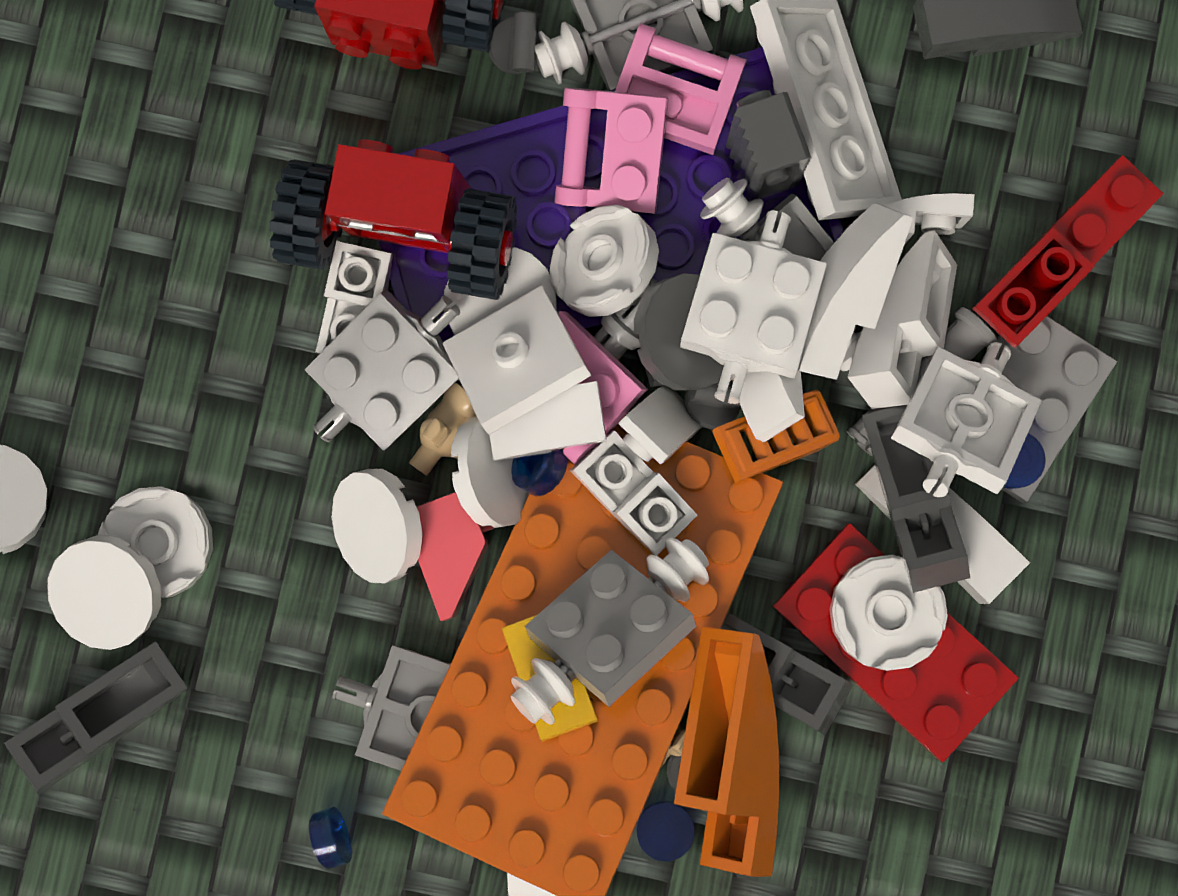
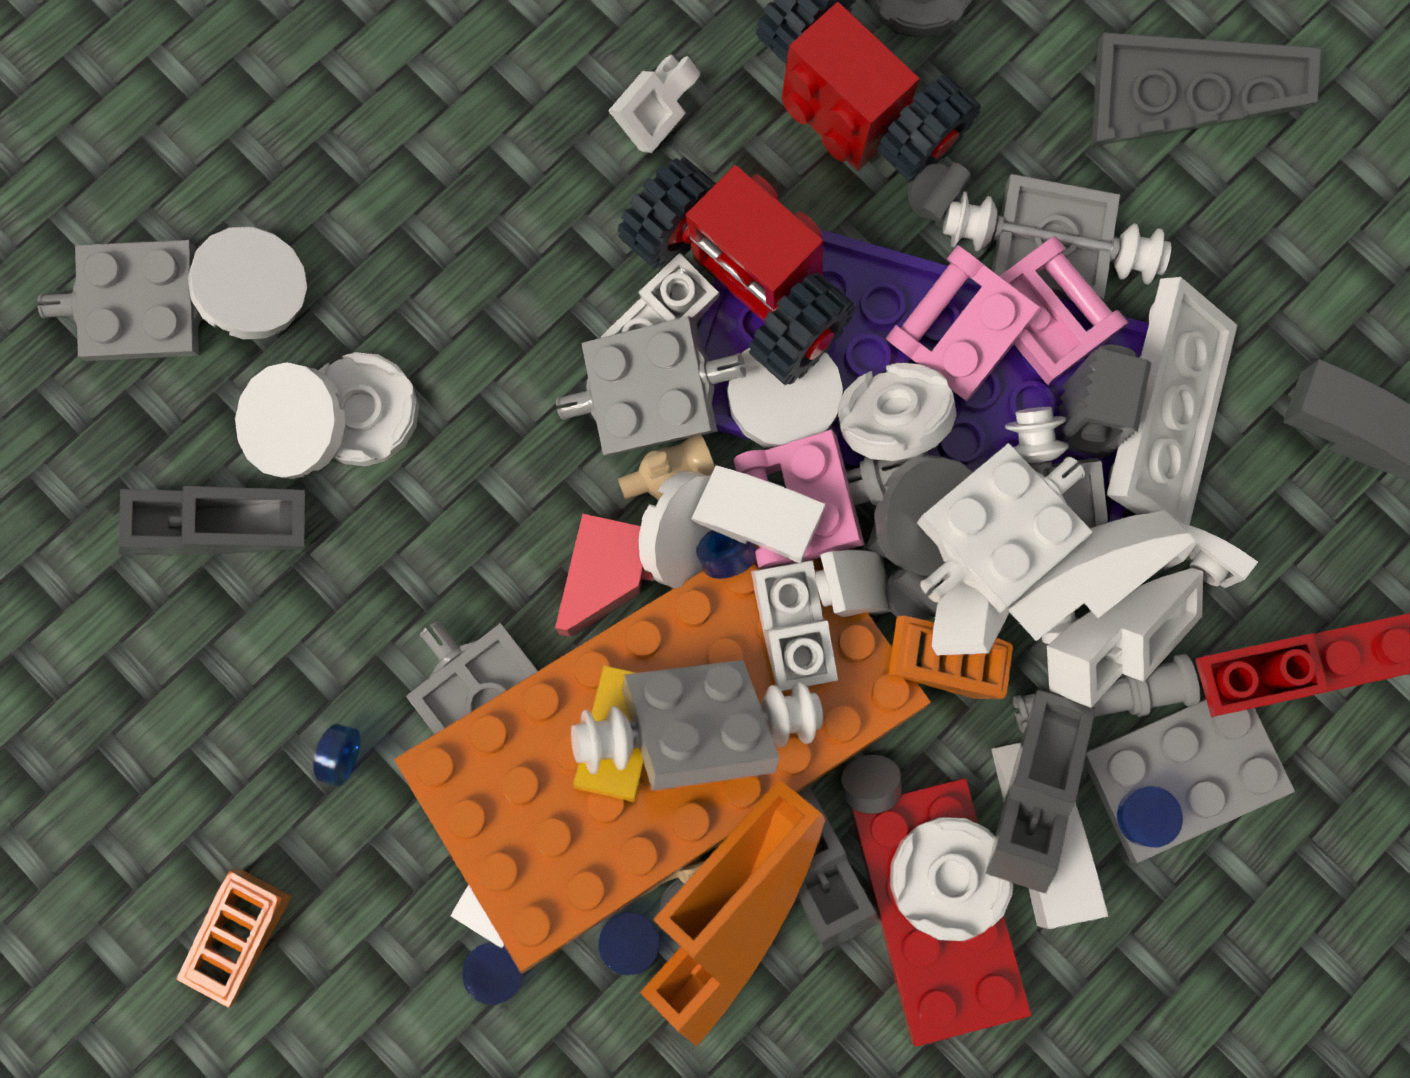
camera: 25 degrees right, 5 degrees down
white tile [331,469,423,583] -> none
white plate [442,285,591,435] -> none
white plate [891,342,1042,497] -> none
none -> white plate [608,55,701,153]
none -> dark grey tile [841,755,902,814]

